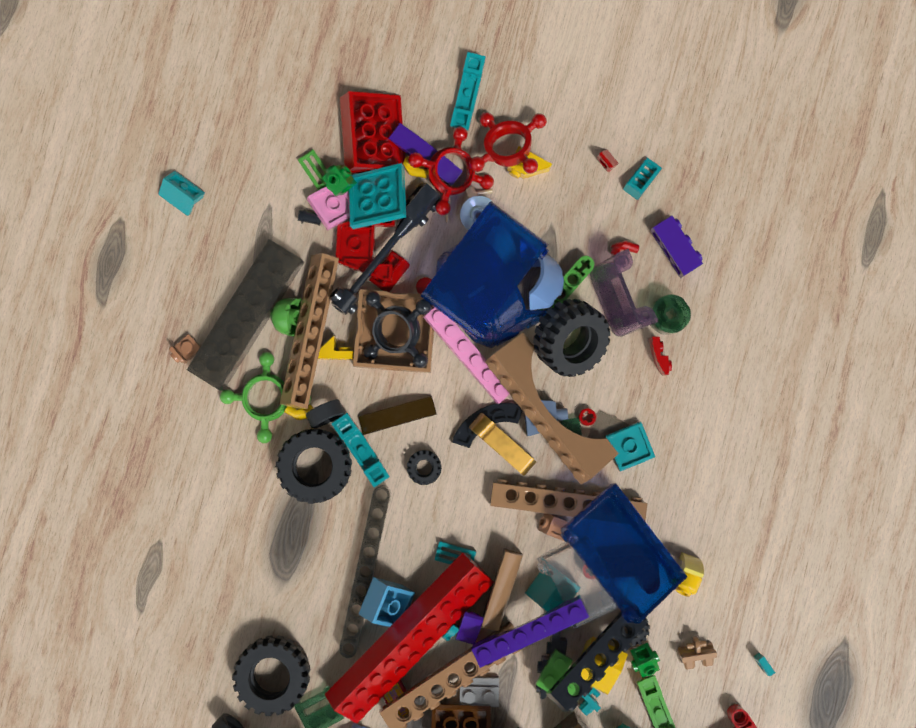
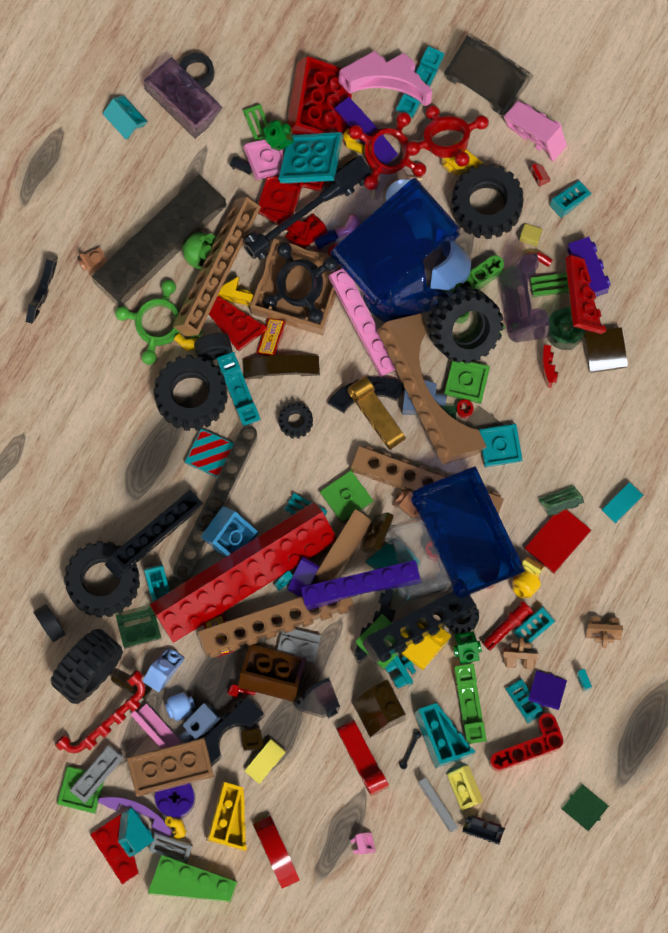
camera: 15 degrees right, 10 degrees down
none -> black tile [25,255,58,324]
none -> black brick [104,490,203,579]
none -> clear purple slope [144,57,222,139]
none -> teal slope [144,564,170,602]
none -> black tyre [179,53,215,90]
none -> tile [185,429,236,479]
none -> red wing [208,296,268,352]
none -> slope [257,318,286,356]
none -> clear blue pin [313,229,339,250]
none -> bright green plate [320,471,373,524]
none -> bright pink arm [336,214,359,237]
none -> bright pink arch [339,51,432,106]
none -> dark brown plate [361,512,394,553]
none -> clear smoke windscreen [444,35,534,115]
none -> bright green plate [444,360,490,404]
none -> black tyre [451,163,524,239]
none -> red pin [481,600,534,651]
none -> bright pink wedge [504,101,567,162]
none -> teal slope [505,678,544,724]
none -> teal slope [514,606,556,643]
none -> light yellow slope [519,224,543,247]
none -> red tile [524,506,591,574]
none -> dark purple piece [528,670,567,710]
none -> bright green tile [530,273,569,297]
none -> clear green plate [539,486,584,516]
none -> red wing [565,255,606,334]
none -> dark brown slope [584,327,628,373]
none -> medium nougat hips [586,616,623,648]
none -> teal slope [602,482,644,524]

